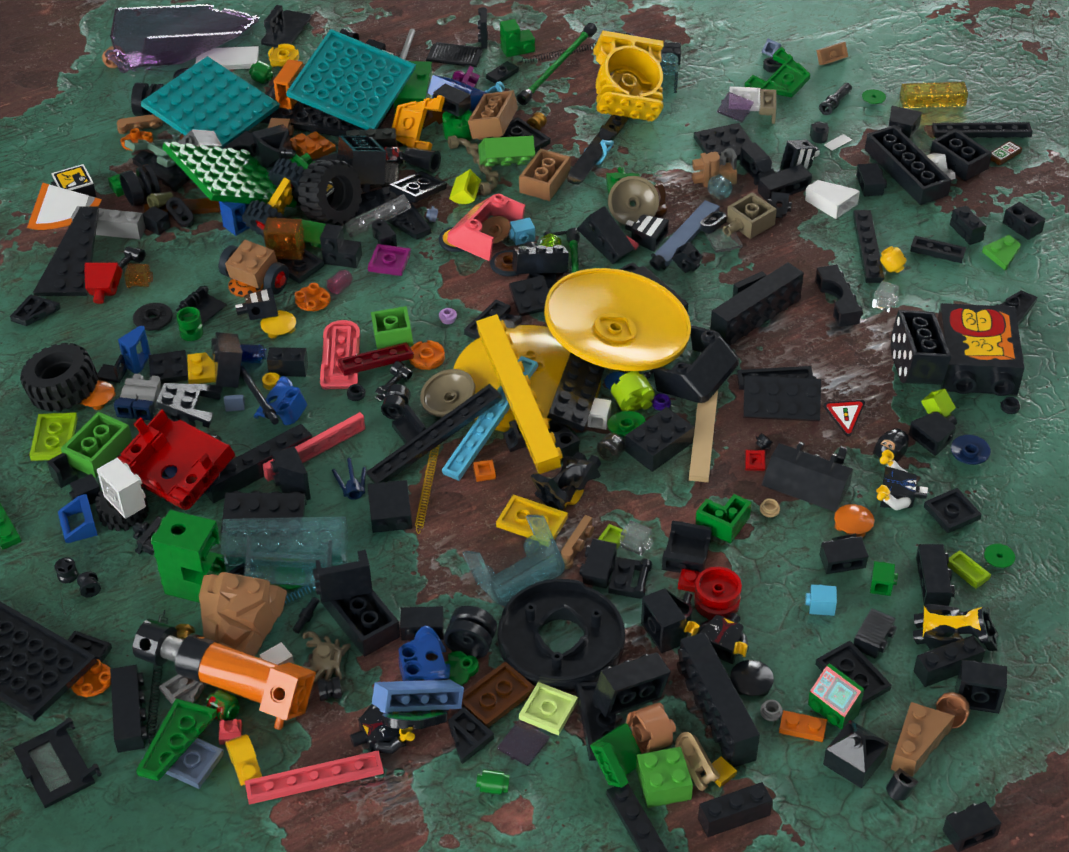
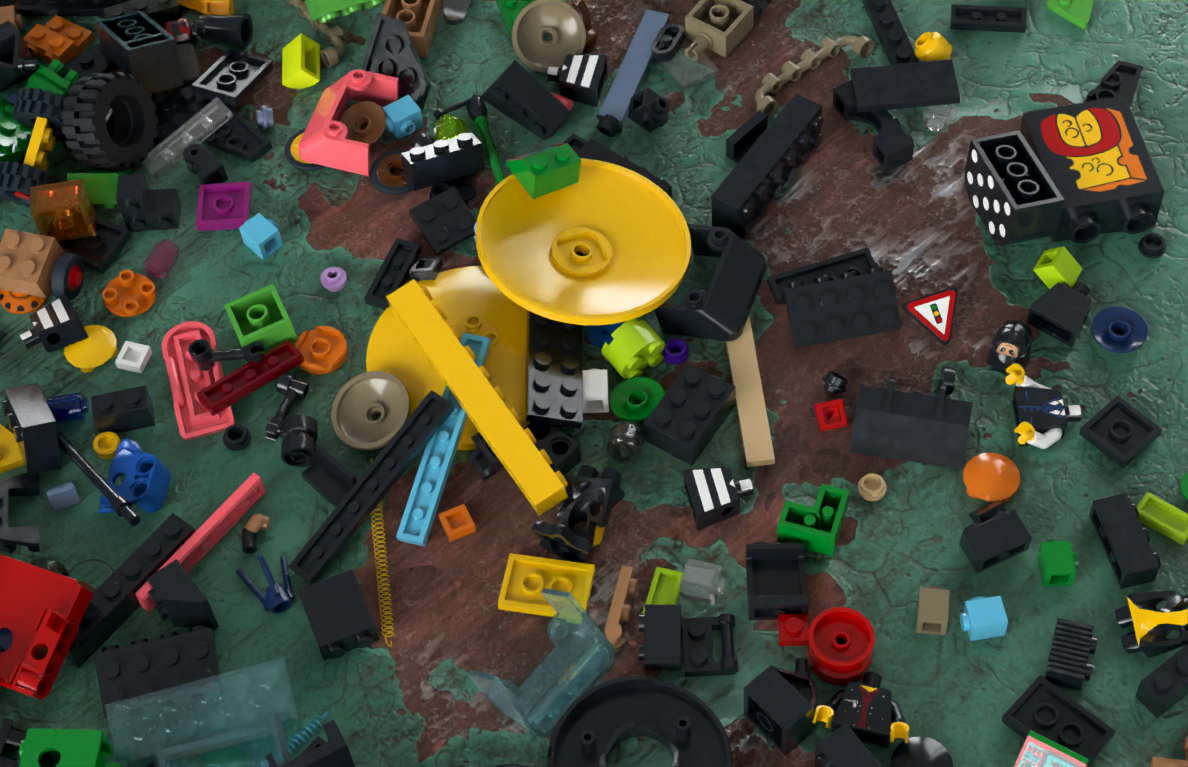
camera: 10 degrees left, 10 degrees up
none -> white plate [115,341,152,374]
none -> black brick [188,339,264,371]
none -> medium azure brick [239,213,283,261]
none -> arm [242,513,270,554]
none -> black plate [361,13,431,109]
none -> green slope [506,143,581,199]
none -> black torso [683,466,753,530]
none -> dark tan bar [755,35,874,118]
none -> black tile [850,59,960,113]
none -> dark tan brick [916,586,950,636]

